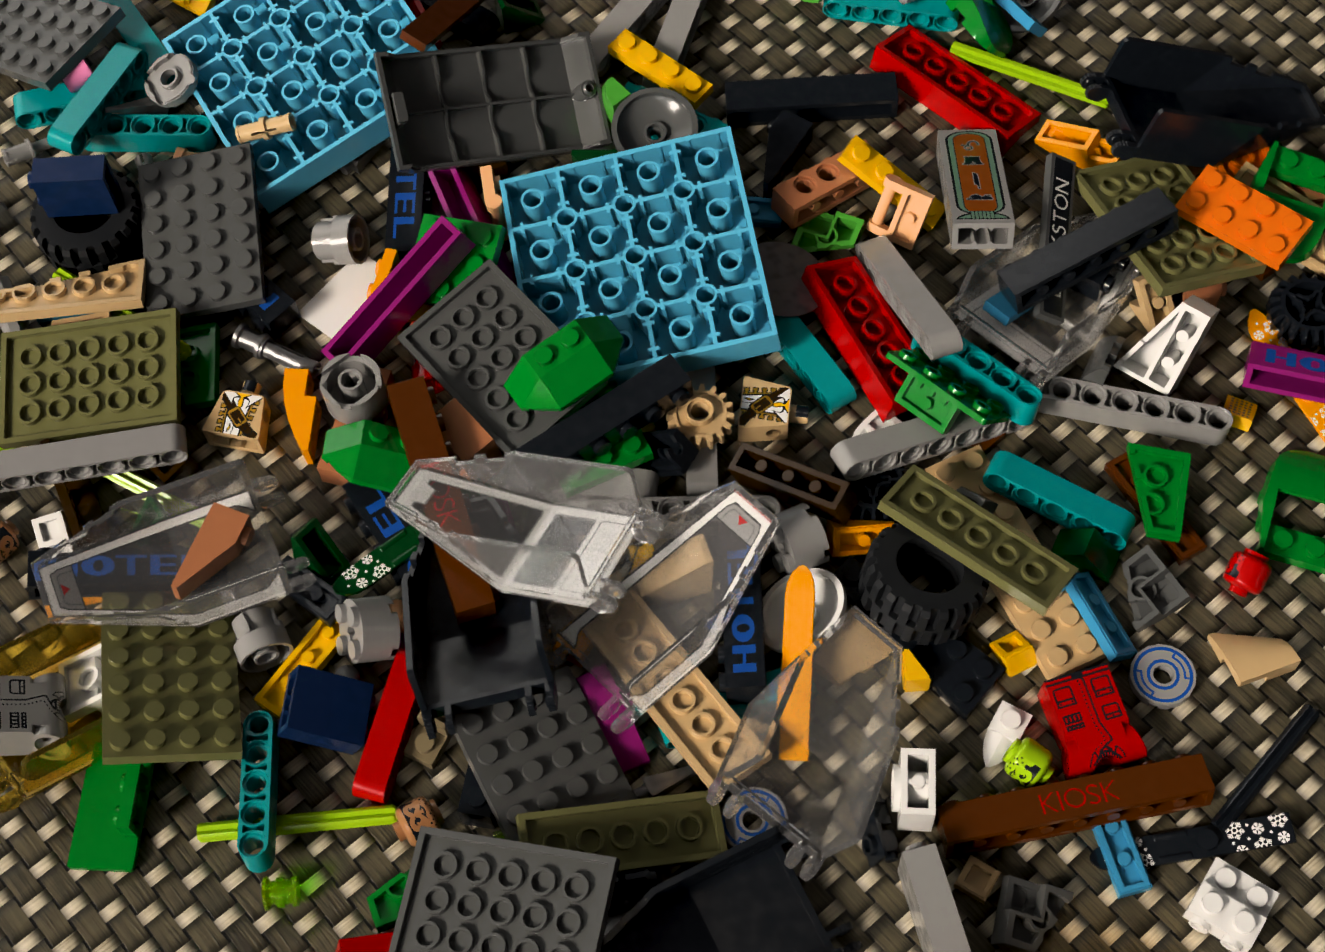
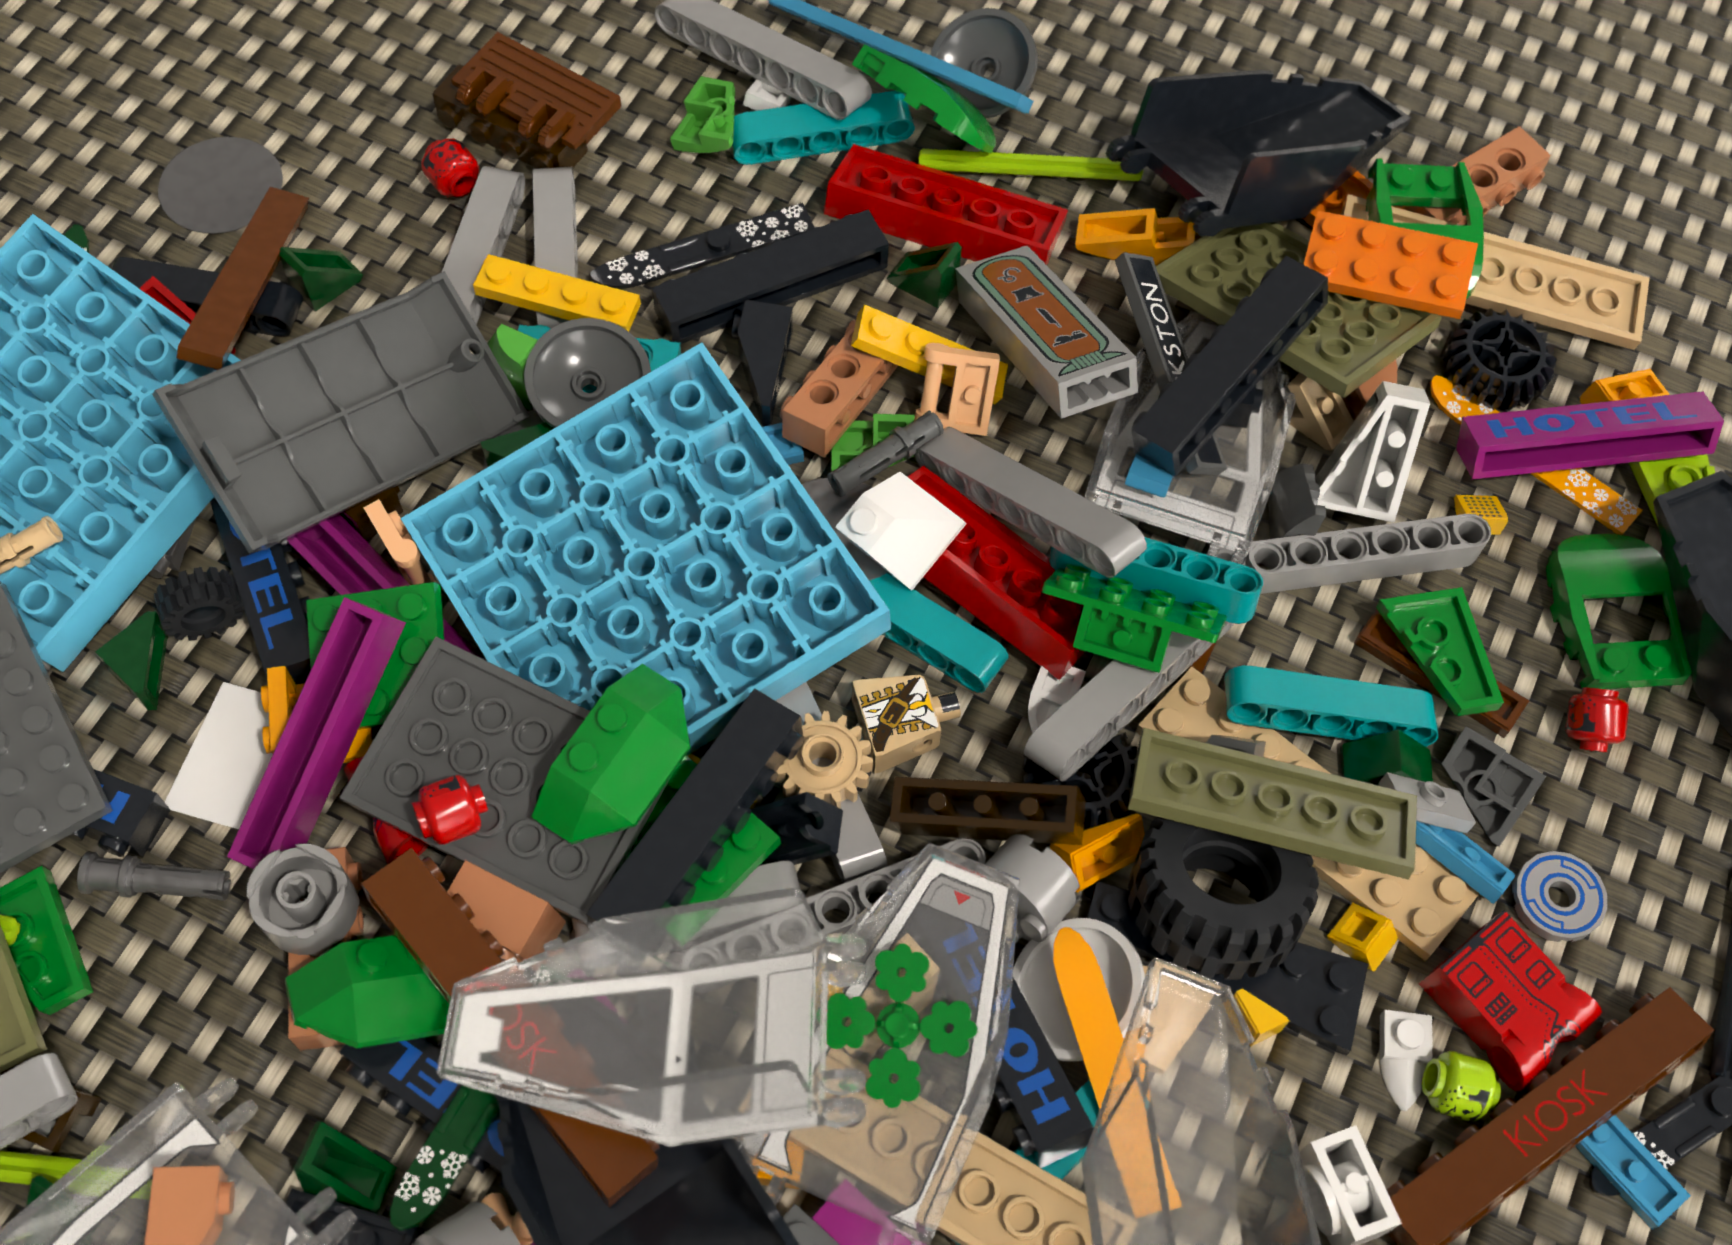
camera: 30 degrees left, 0 degrees up
torso [202,380,271,454] -> none
light orange slope [283,368,322,464] -> none
light grey piece [311,214,370,265] -> none
tan slope [1207,633,1301,687] -> none
none -> dark green slope [95,611,168,710]
none -> black tyre [154,567,244,641]
none -> red head [412,775,488,845]
none -> black piece [590,203,814,289]
none -> green plant [819,944,978,1108]
none -> dark grey pin [827,410,944,497]
none -> white slope [835,472,966,591]
none -> dark green slope [887,242,962,308]
none -> light grey plate [1379,772,1476,833]

